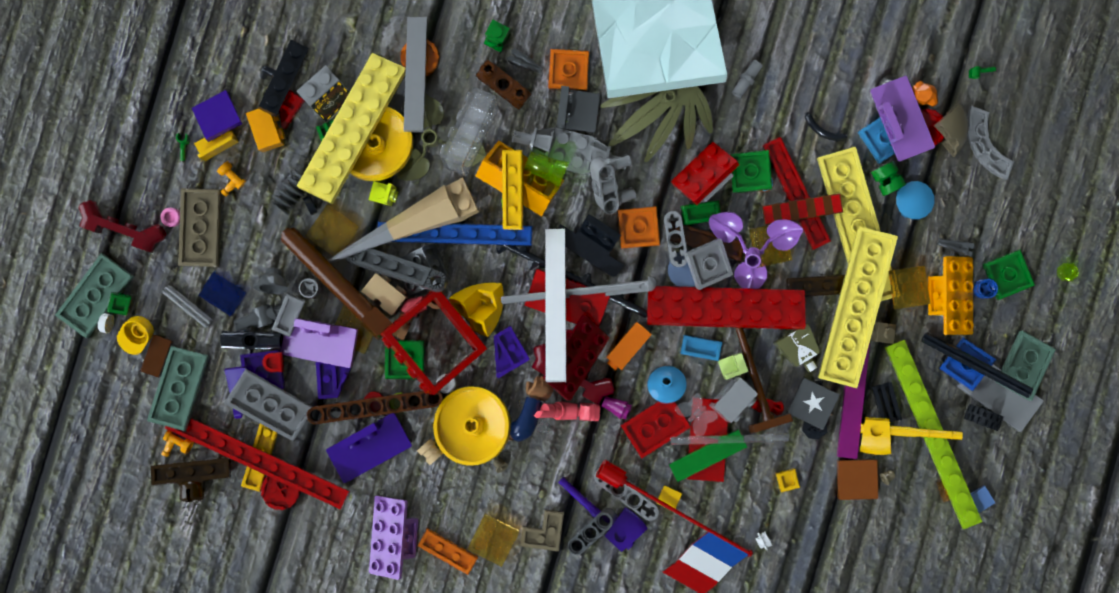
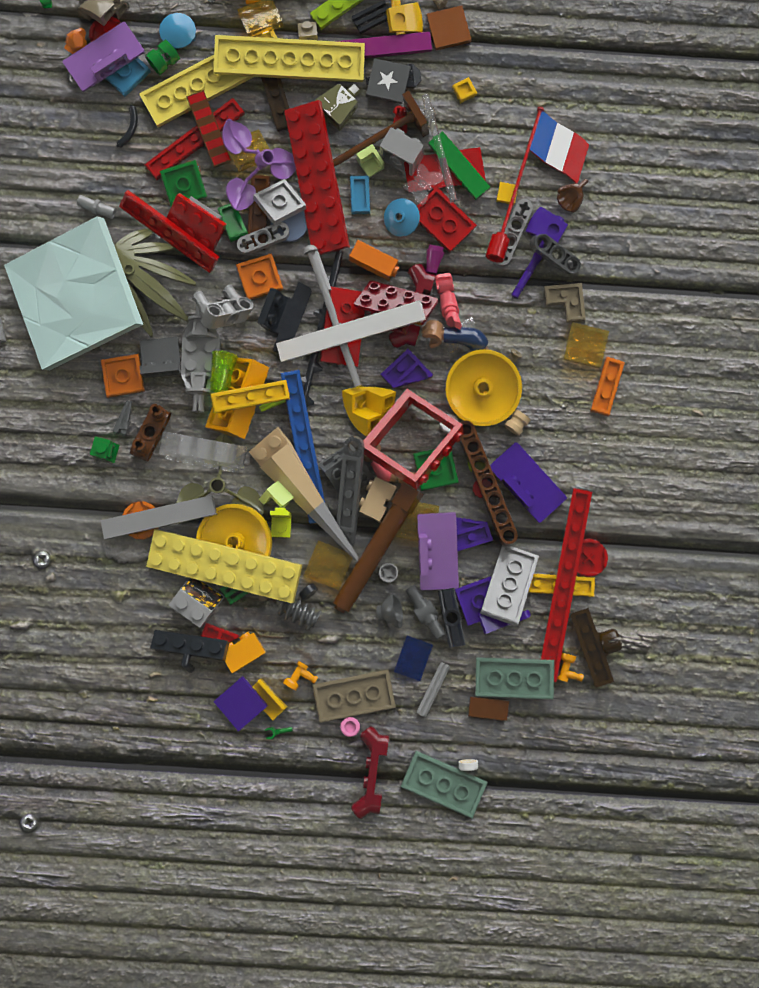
camera: 105 degrees left, 5 degrees down
green tile [107,292,131,316] -> none
yellow cap [117,316,154,355] -> none
red tile [262,352,284,372] -> none
light grey tile [272,293,305,337] -> none
medium lavender bracket [369,496,418,580] -> none
white plate [755,532,772,550] -> none
none -> red tile [119,190,220,273]
none -> yellowish green panel [259,481,294,508]
none -> reddish brown piece [557,179,588,213]

